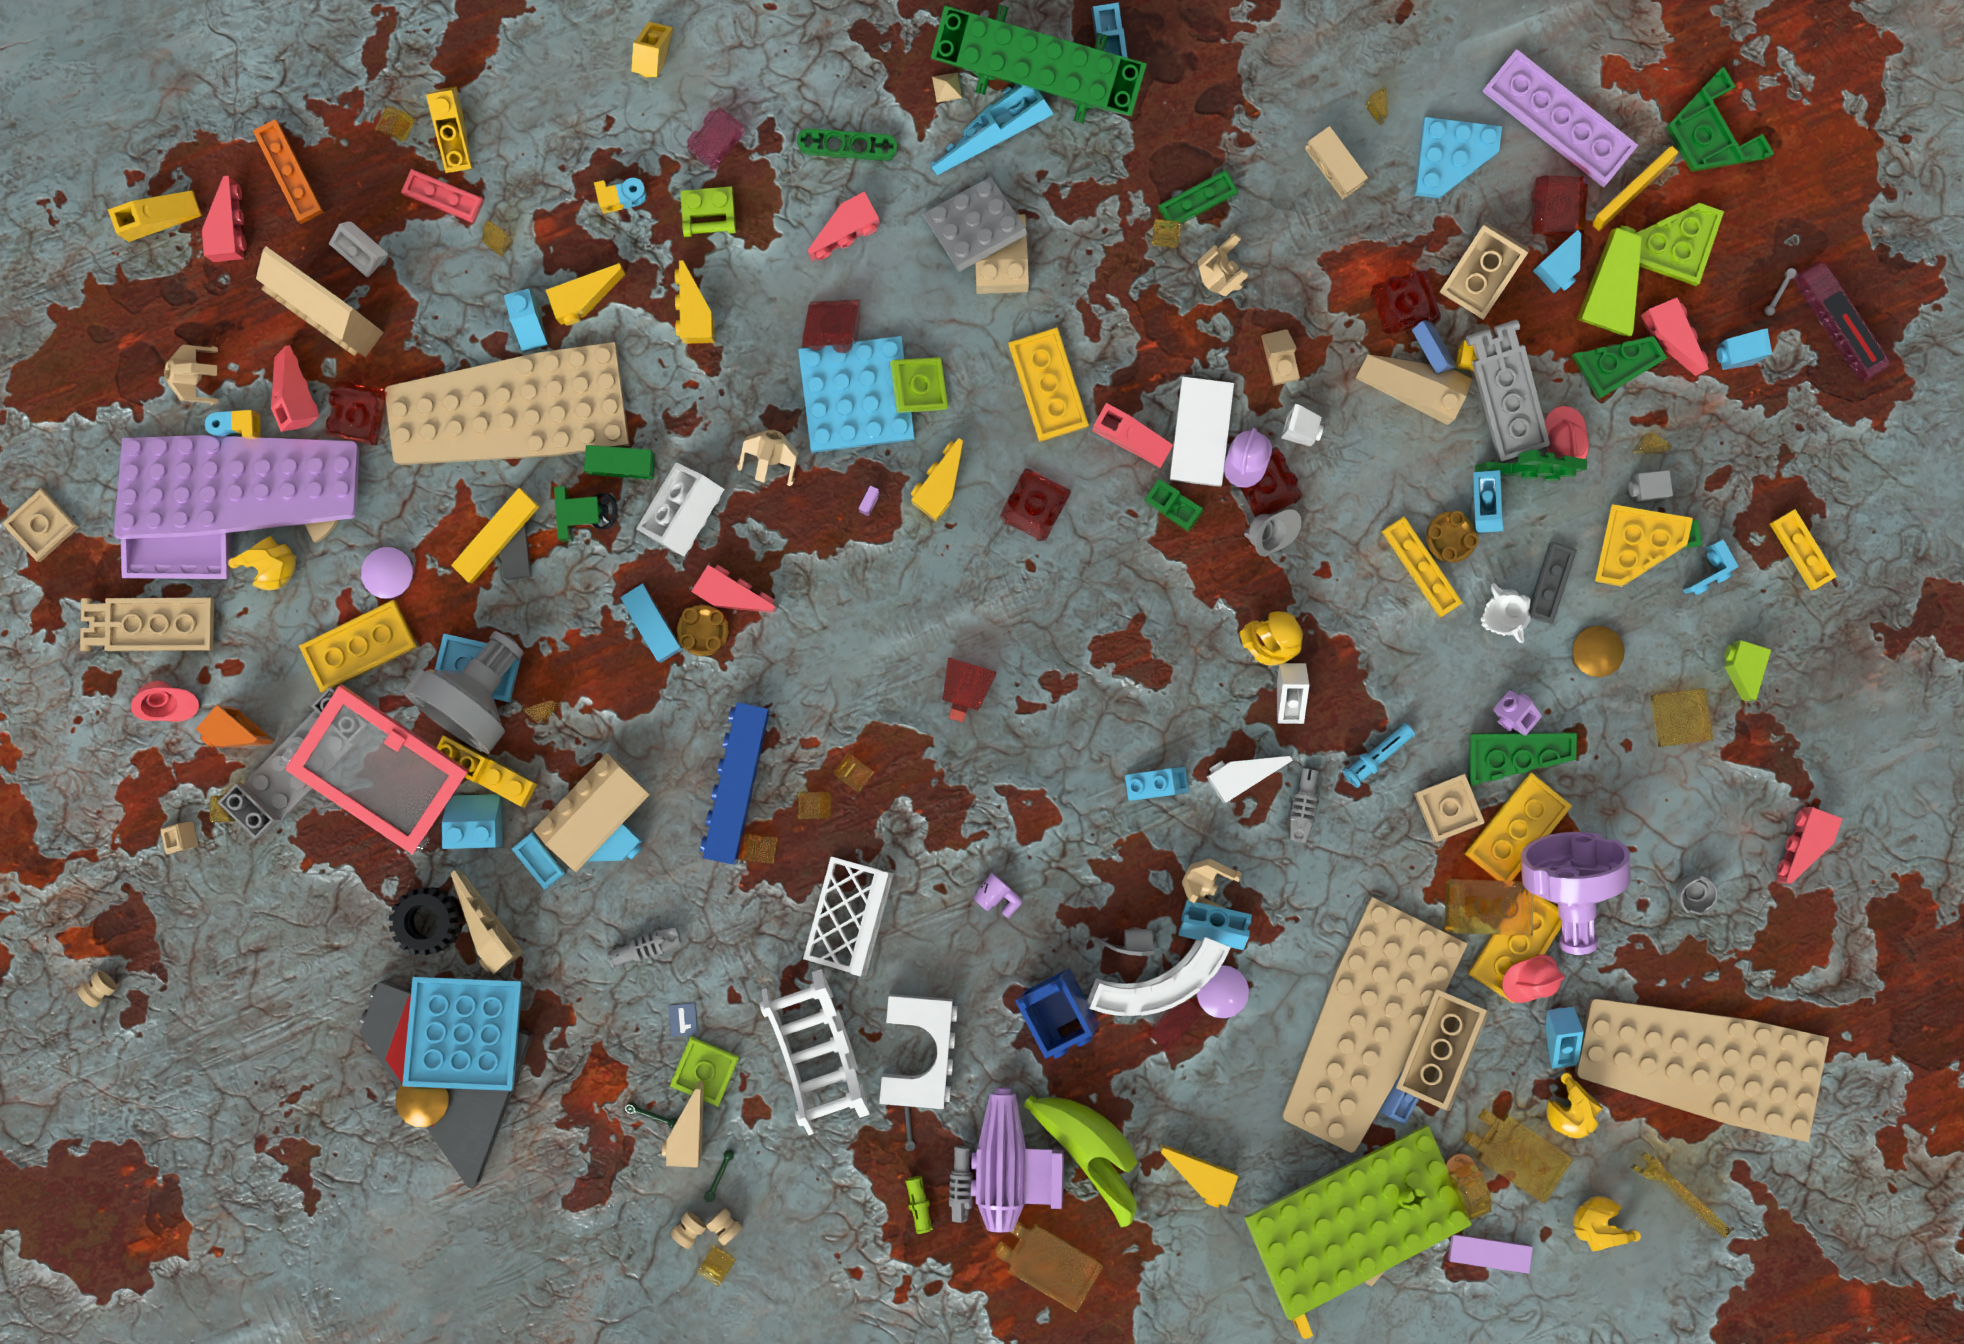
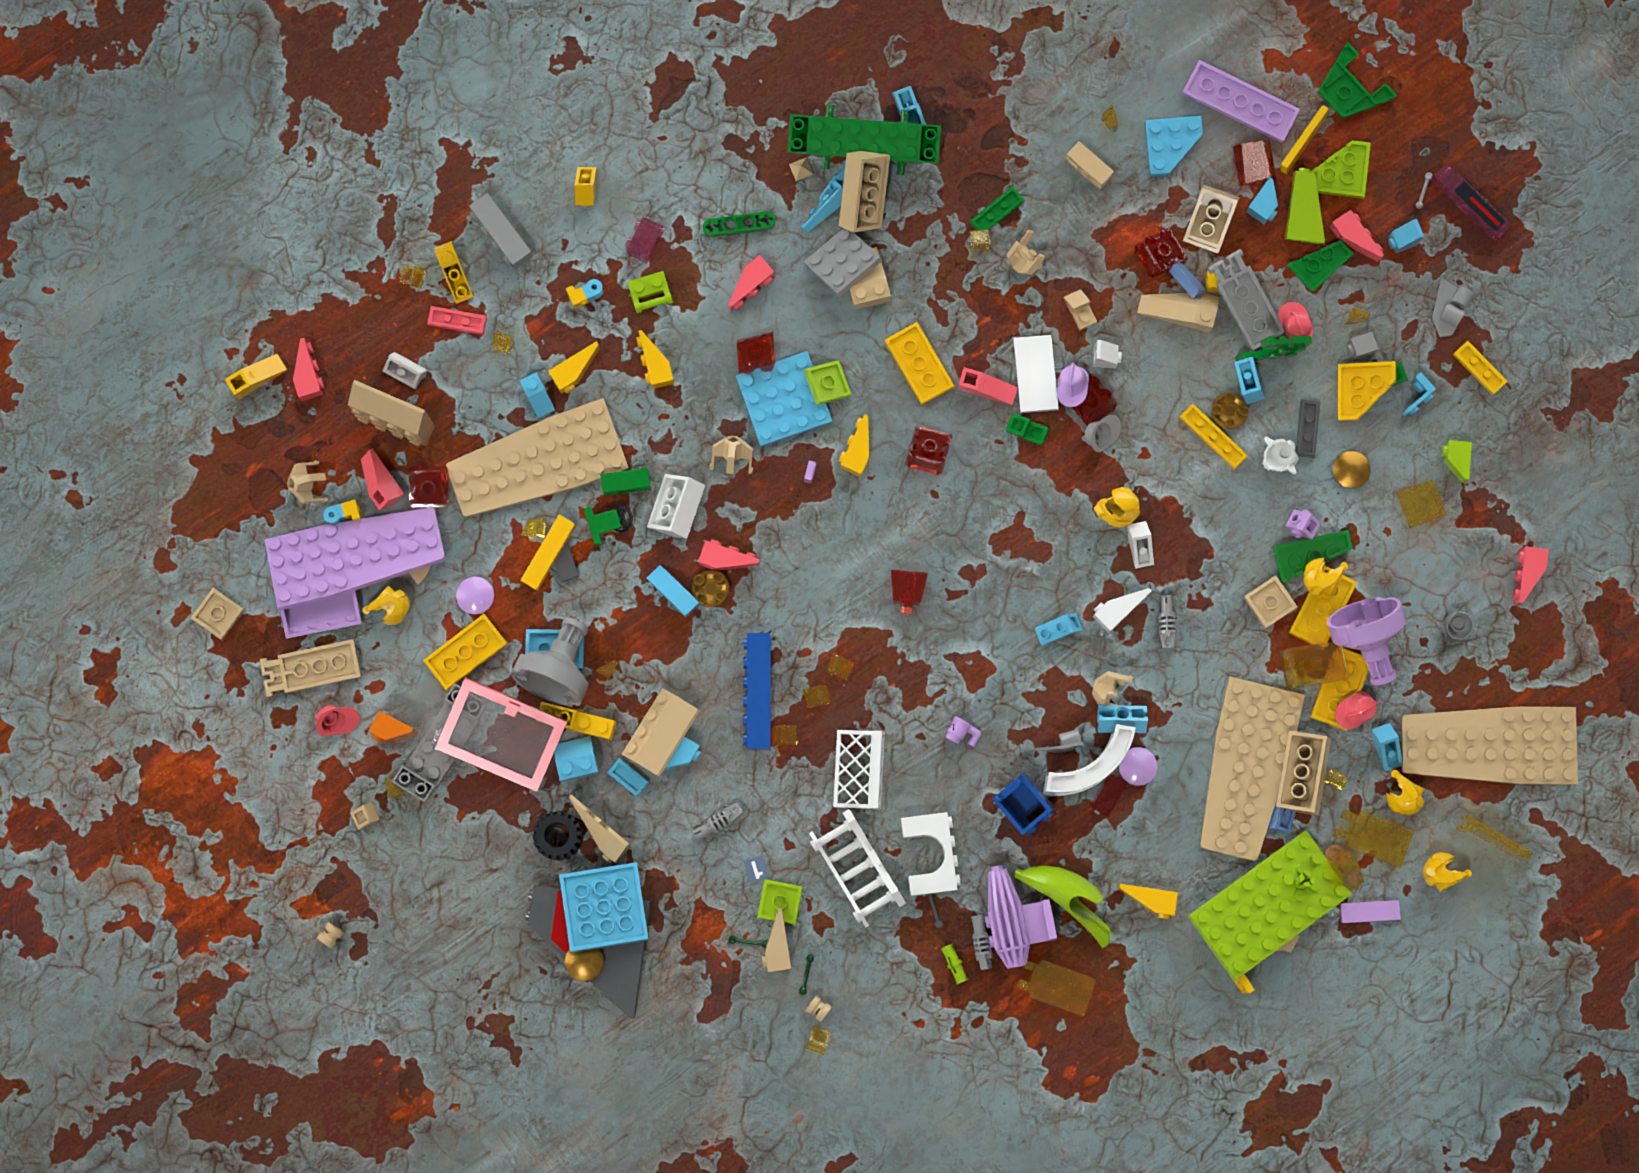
camera: 10 degrees left, 5 degrees down
orange plate [252,119,324,224] -> none
tan wheel [670,1211,707,1249] -> none
medium azure pin [1342,723,1415,788] -> none
none -> light grey brick [469,193,533,269]
none -> clear yellow slope [521,518,545,538]
none -> tan slope [839,151,890,233]
none -> yellow helmet [1303,558,1348,596]
none -> clear yellow slope [1325,769,1347,789]
none -> light grey panel [1432,278,1474,338]

